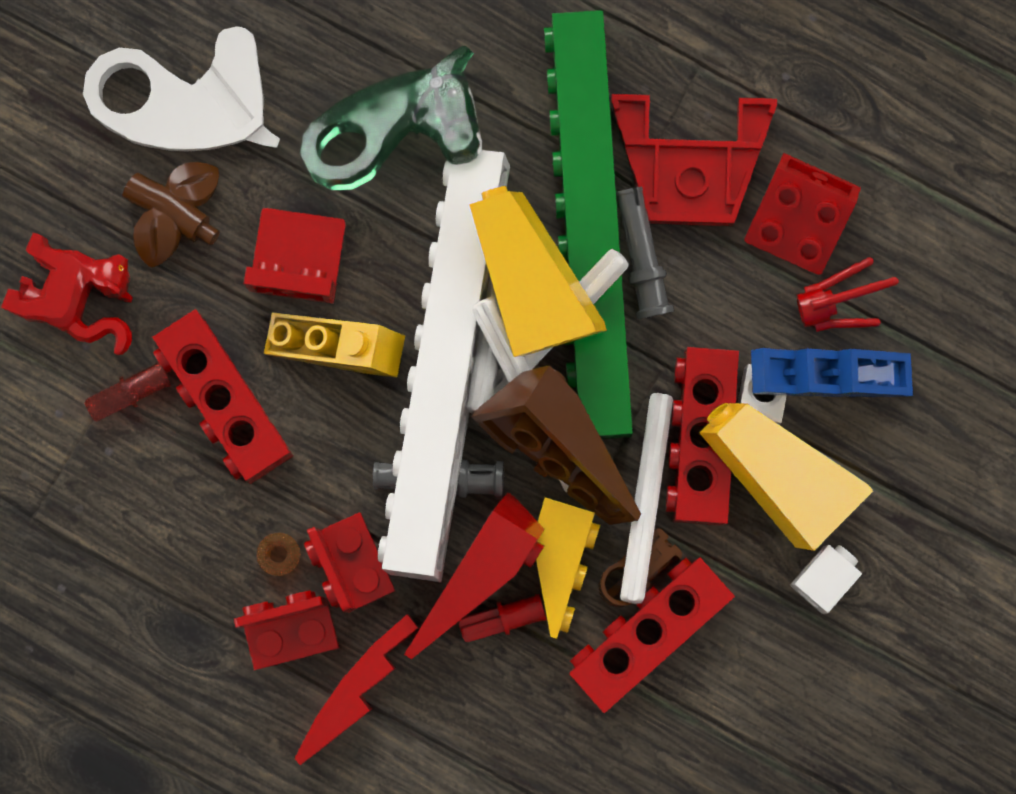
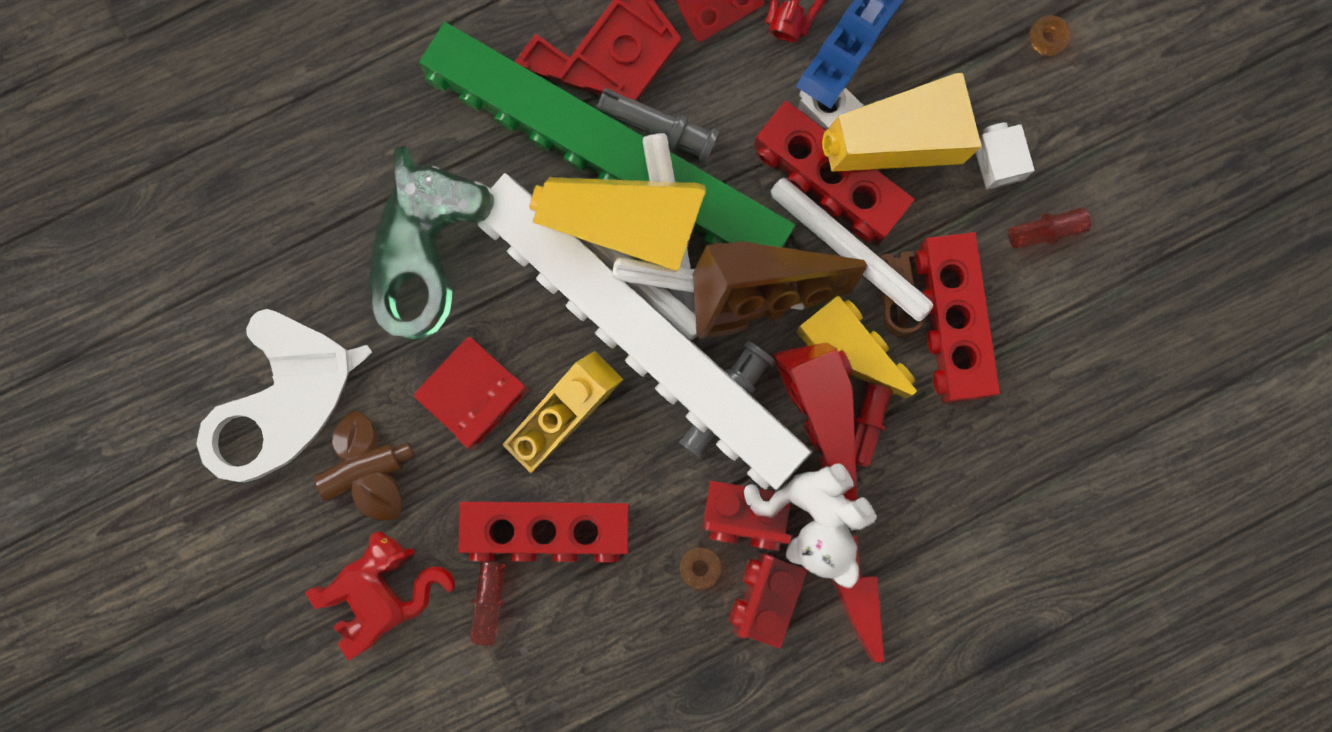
camera: 65 degrees left, 0 degrees up
none -> white animal [743,464,877,588]
none -> clear red axle [1008,207,1091,249]
none -> clear orange plate [1029,15,1070,56]

